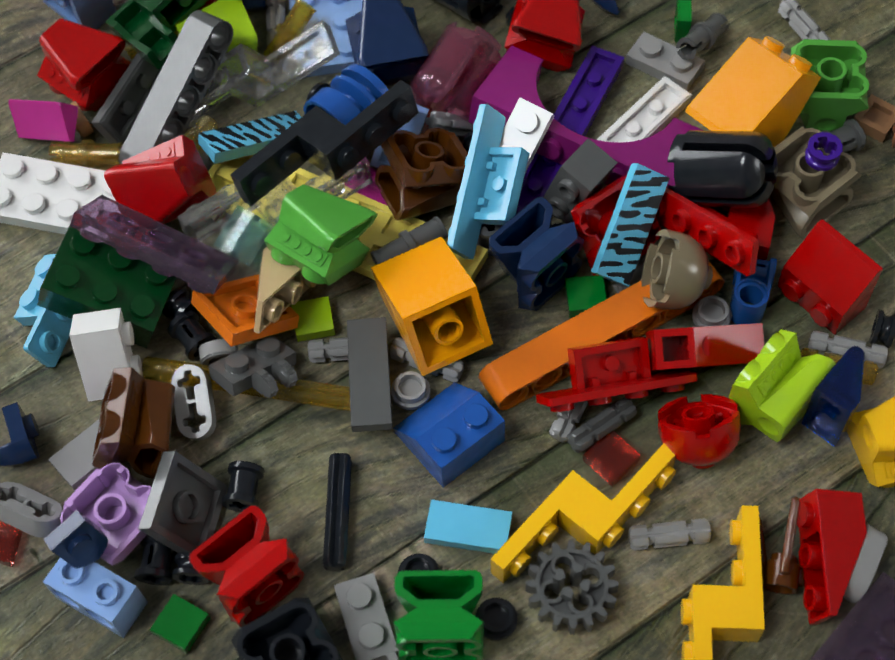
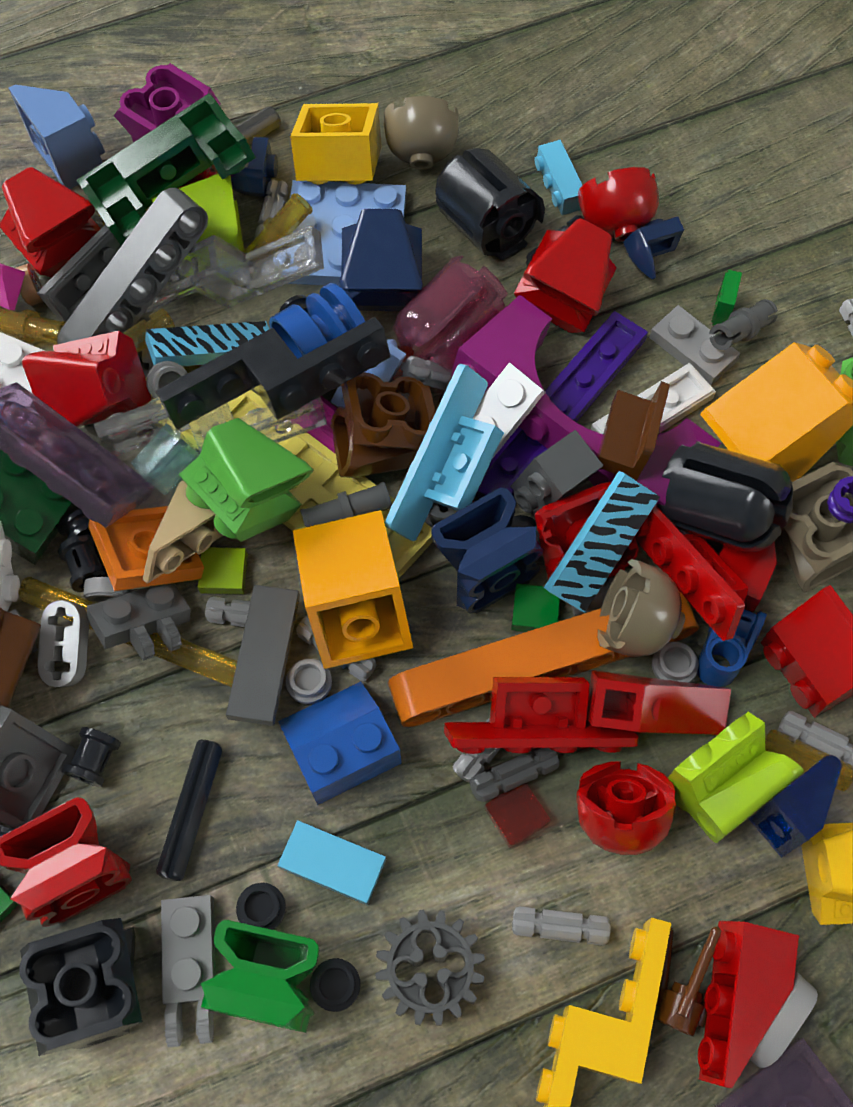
camera: 10 degrees right, 5 degrees up
yellow bracket [490,443,676,584] -> none
none -> light grey plate [146,361,188,402]
none -> reddish brown panel [597,381,670,481]

